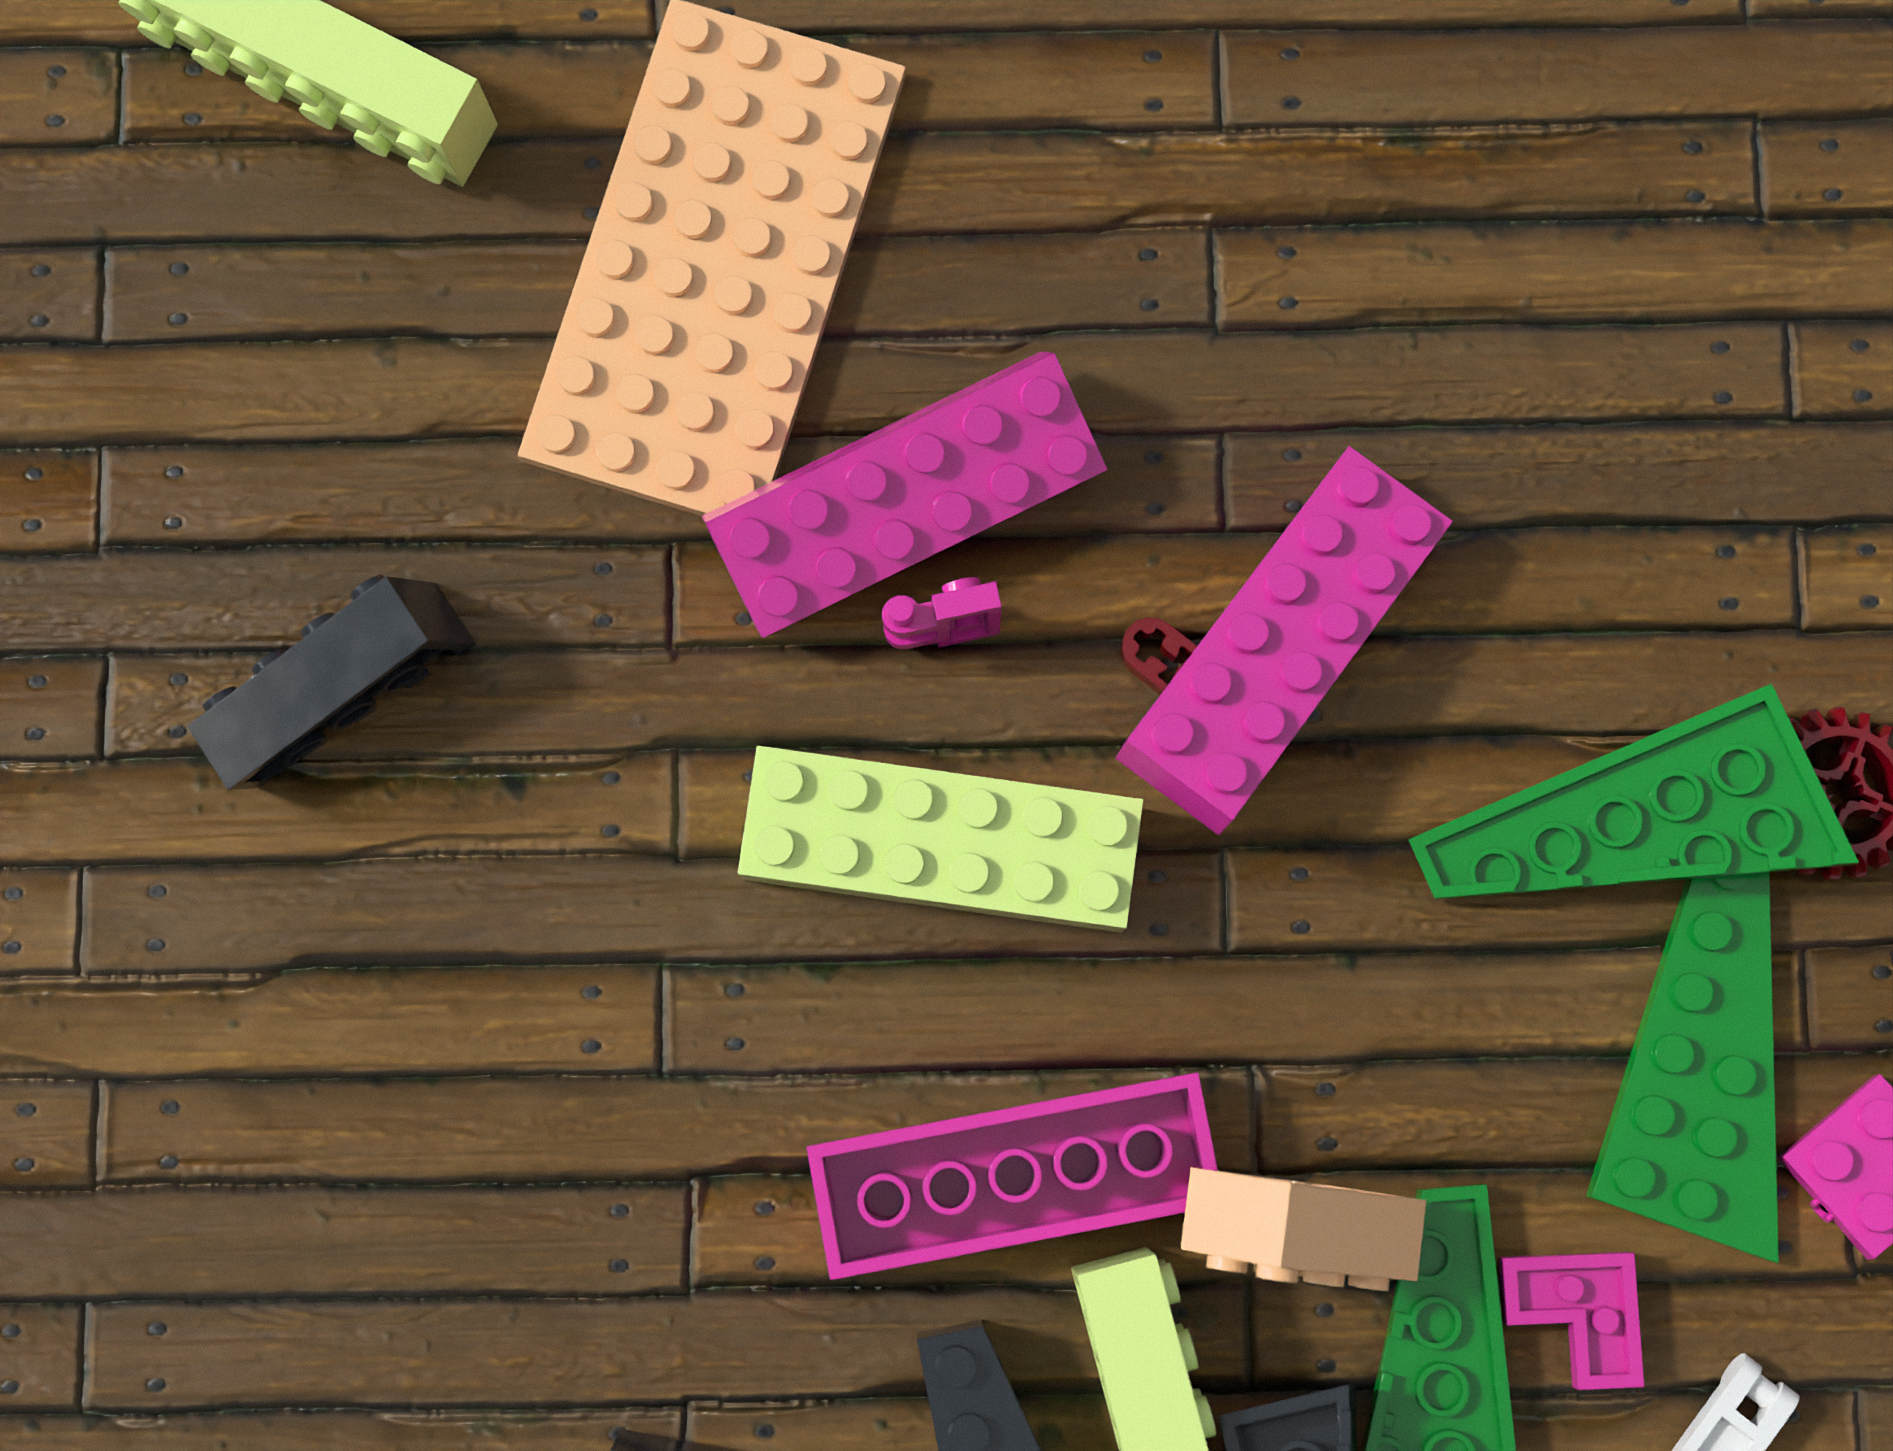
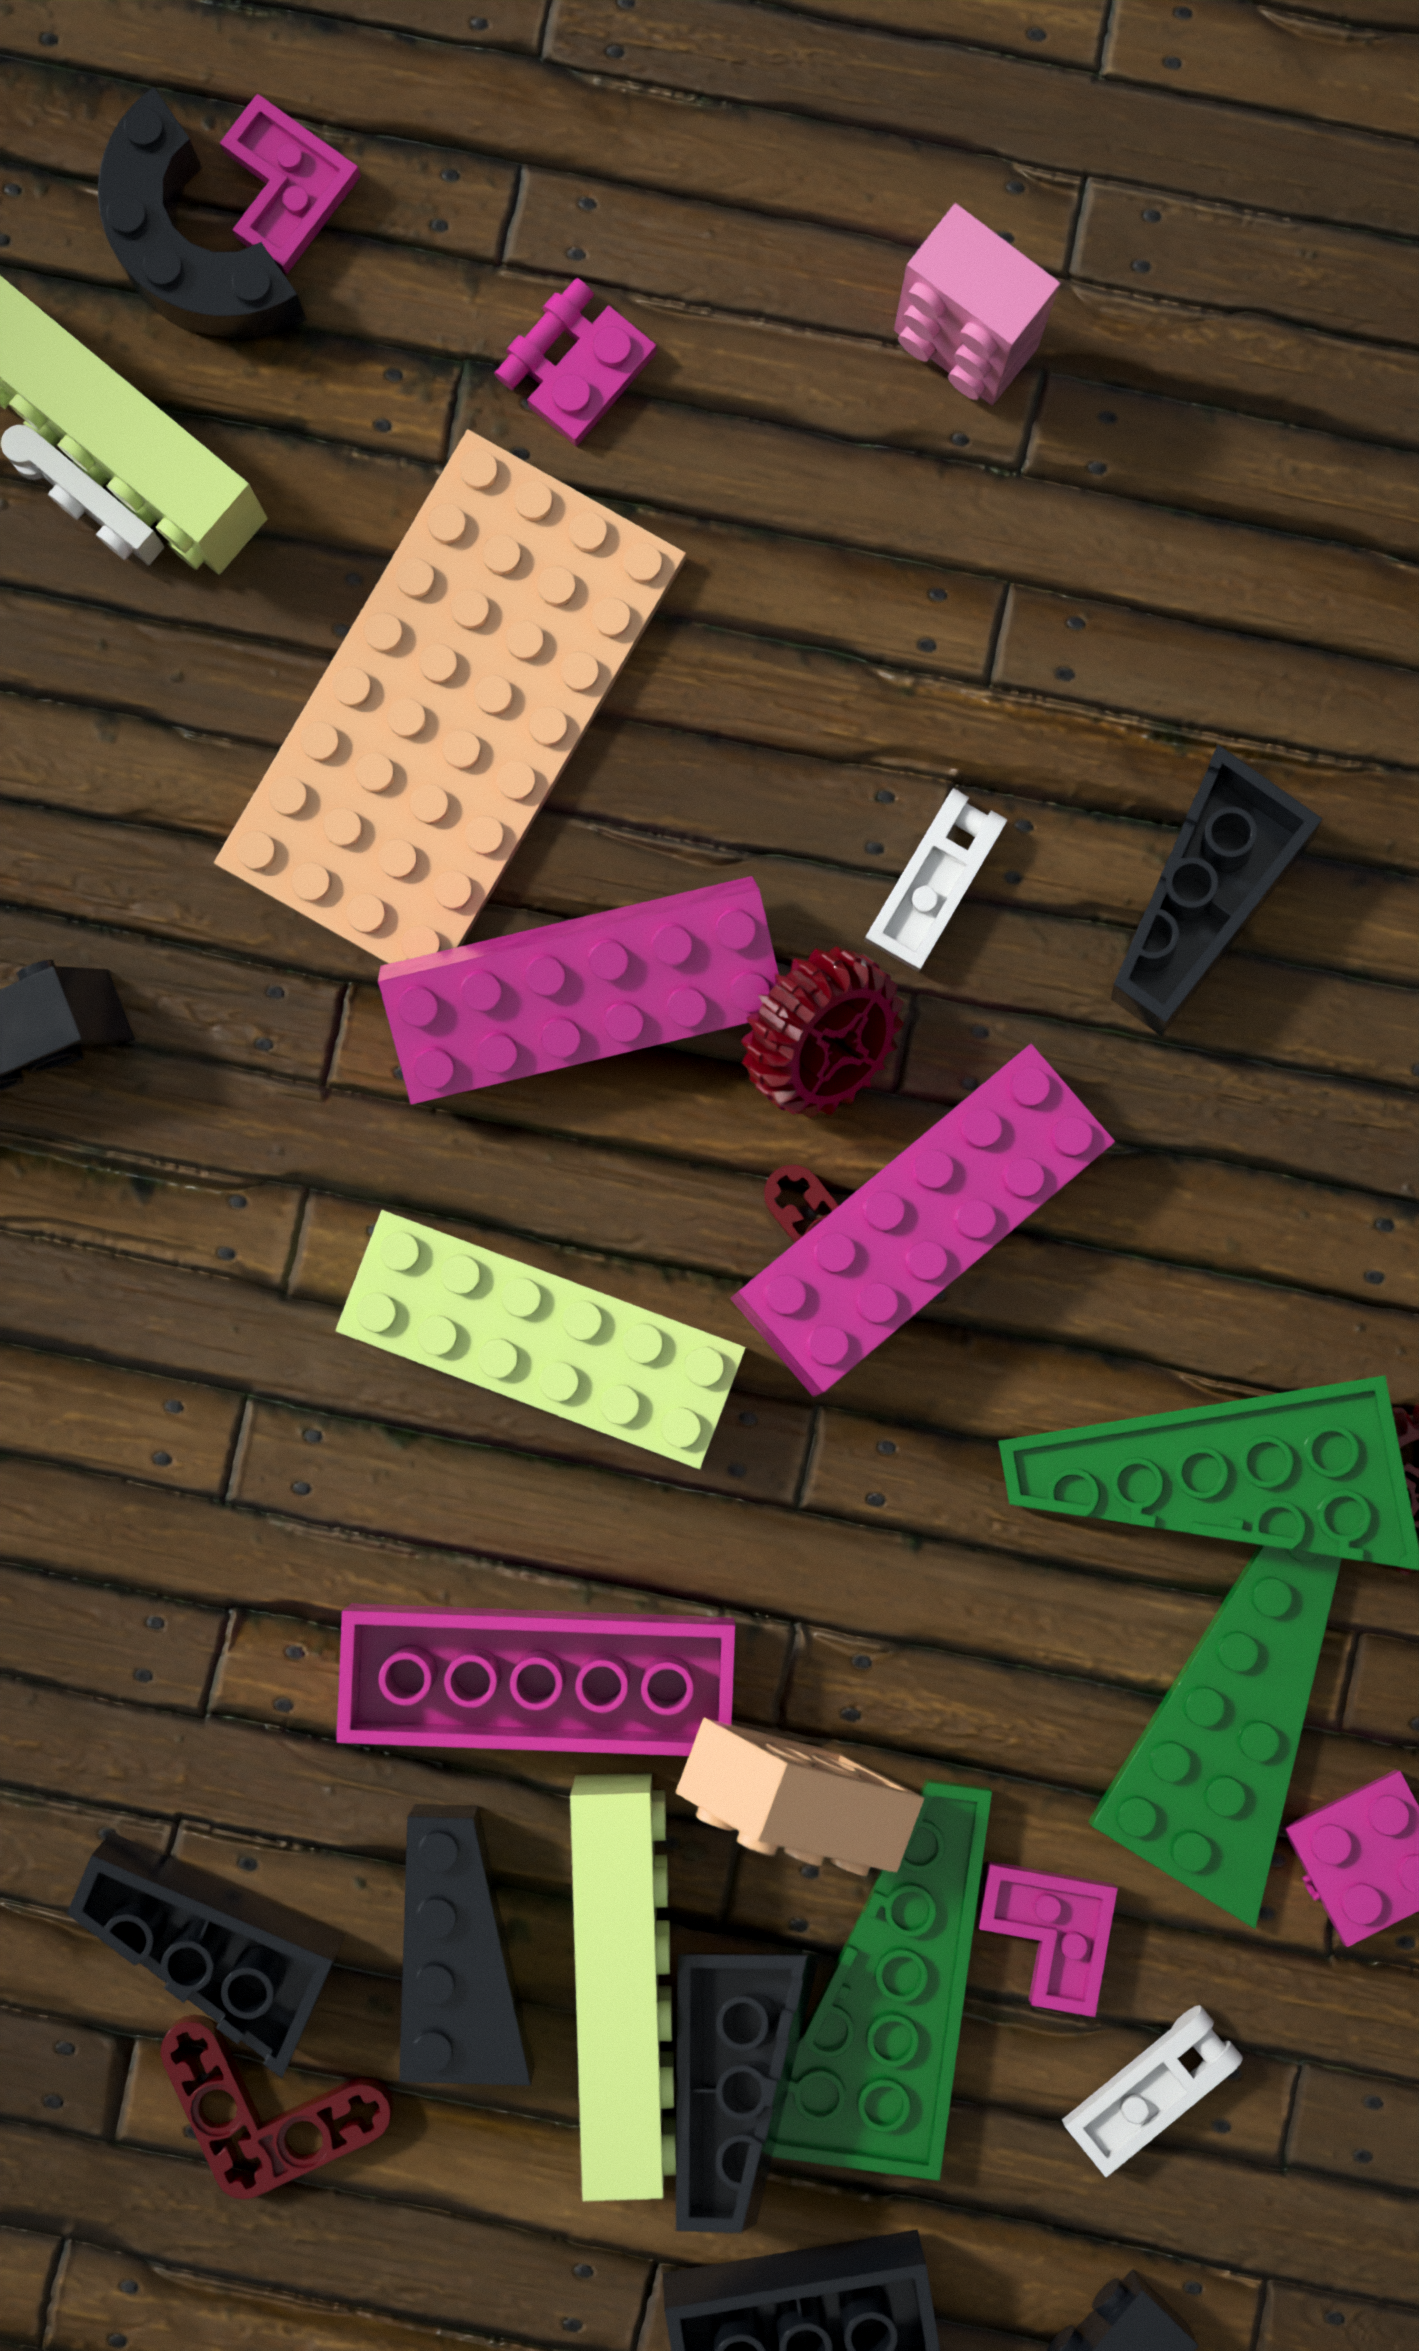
camera: 10 degrees right, 5 degrees up
dark pink plate [882,577,1001,649] -> none
none -> white plate [1,425,165,566]
none -> dark red gear [741,946,904,1119]
none -> white plate [864,788,1008,972]
none -> black wedge [1111,744,1322,1036]

